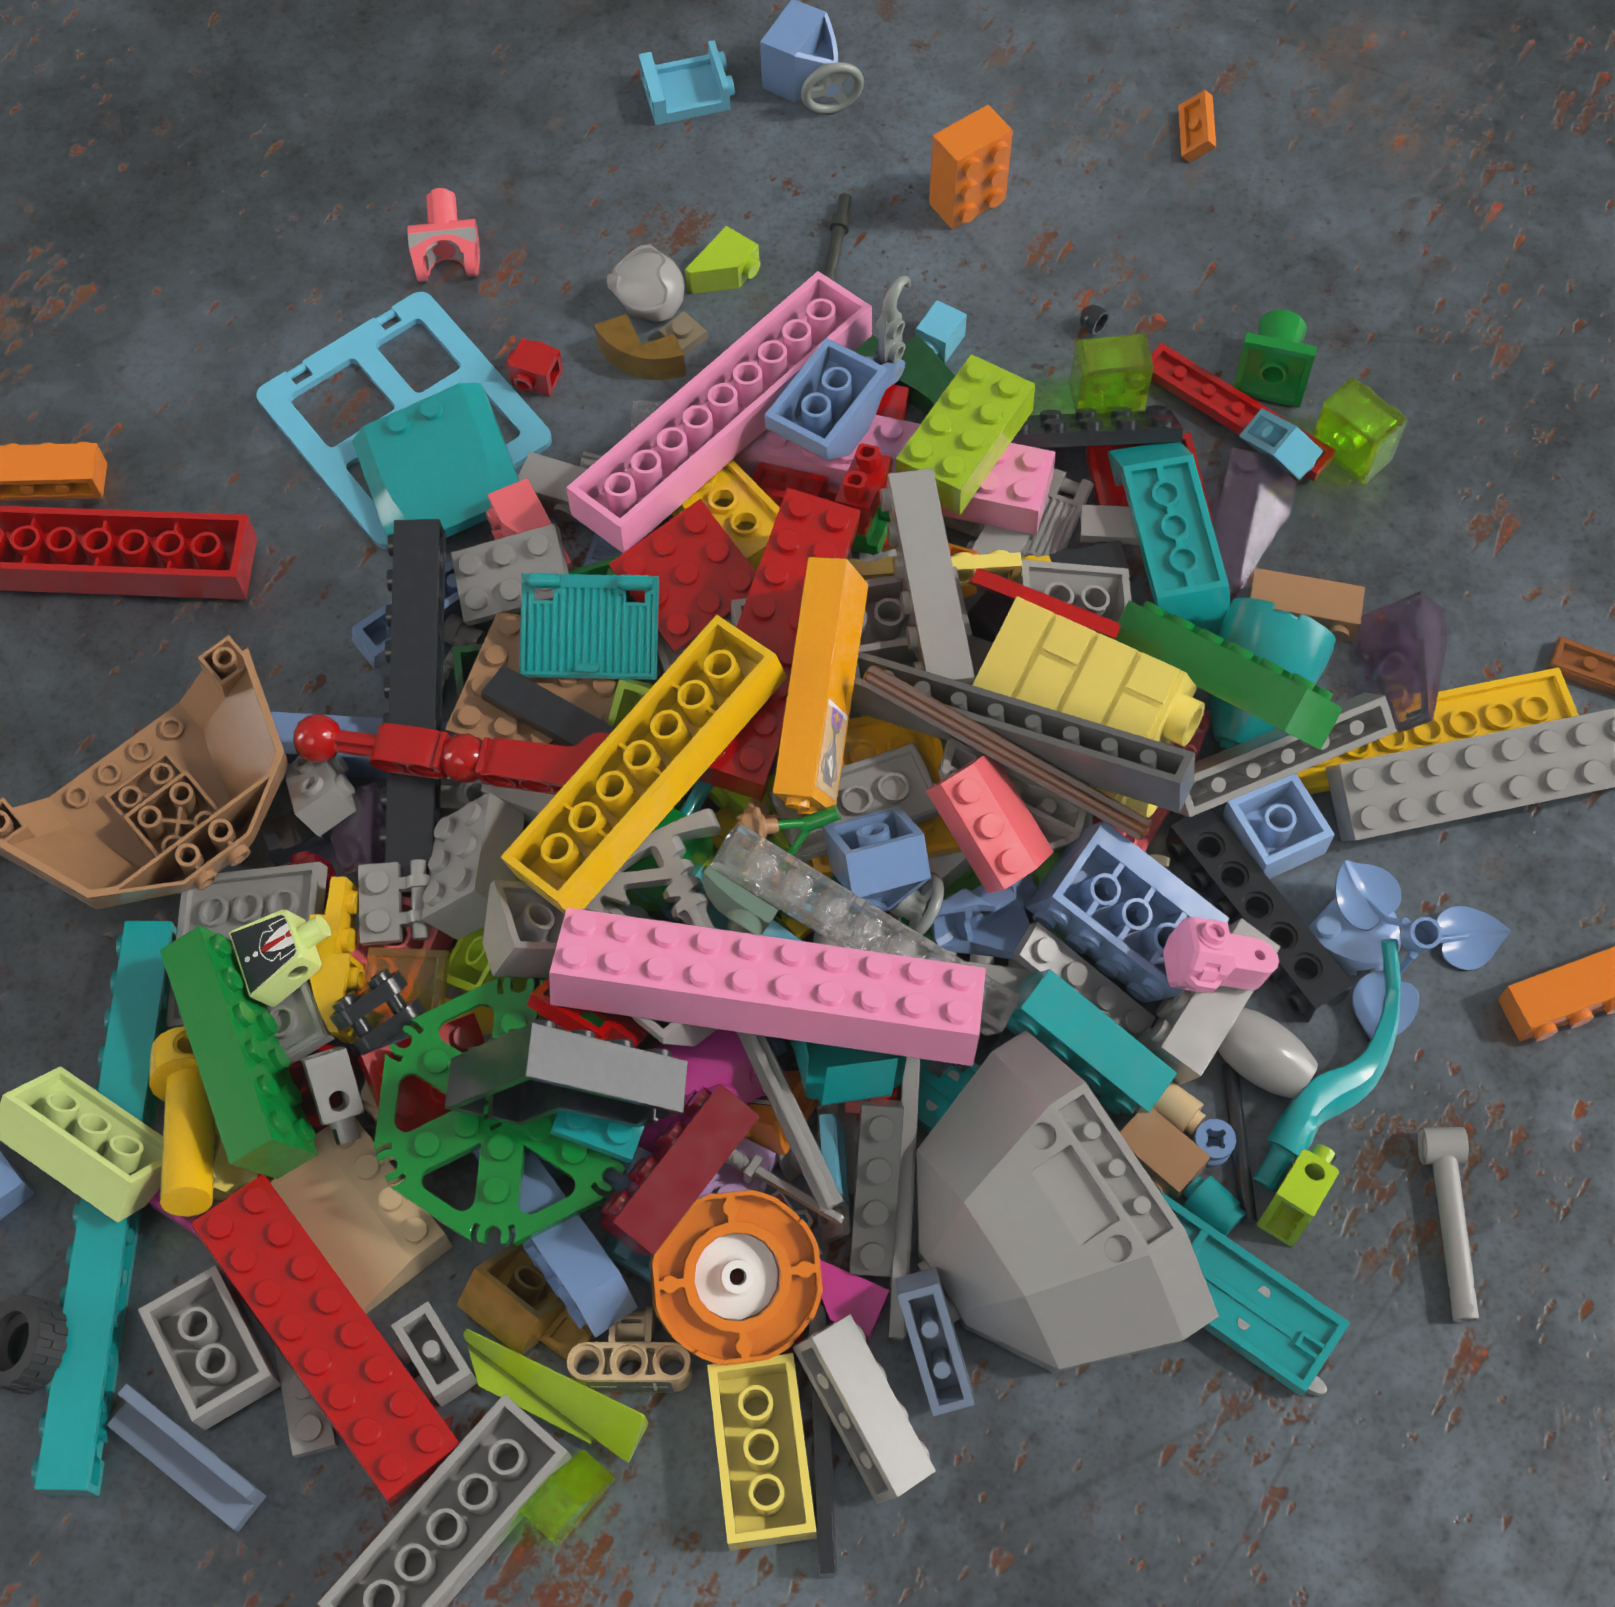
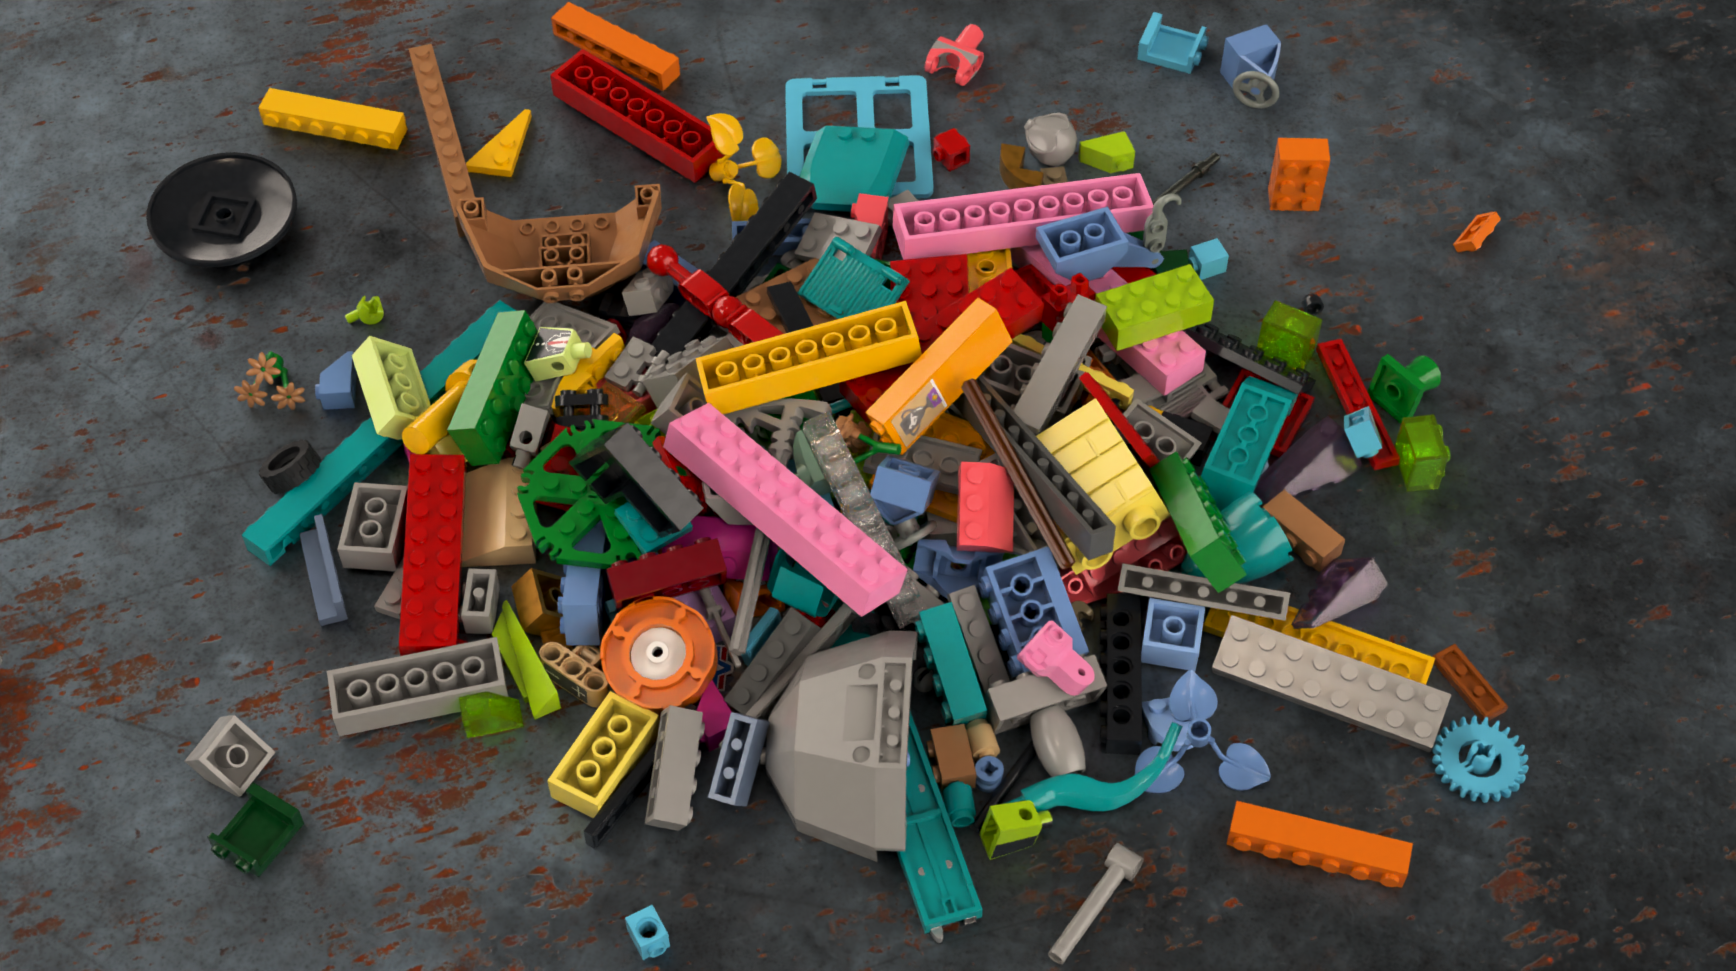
camera: 35 degrees right, 10 degrees down
none -> yellow plant [706,113,782,221]

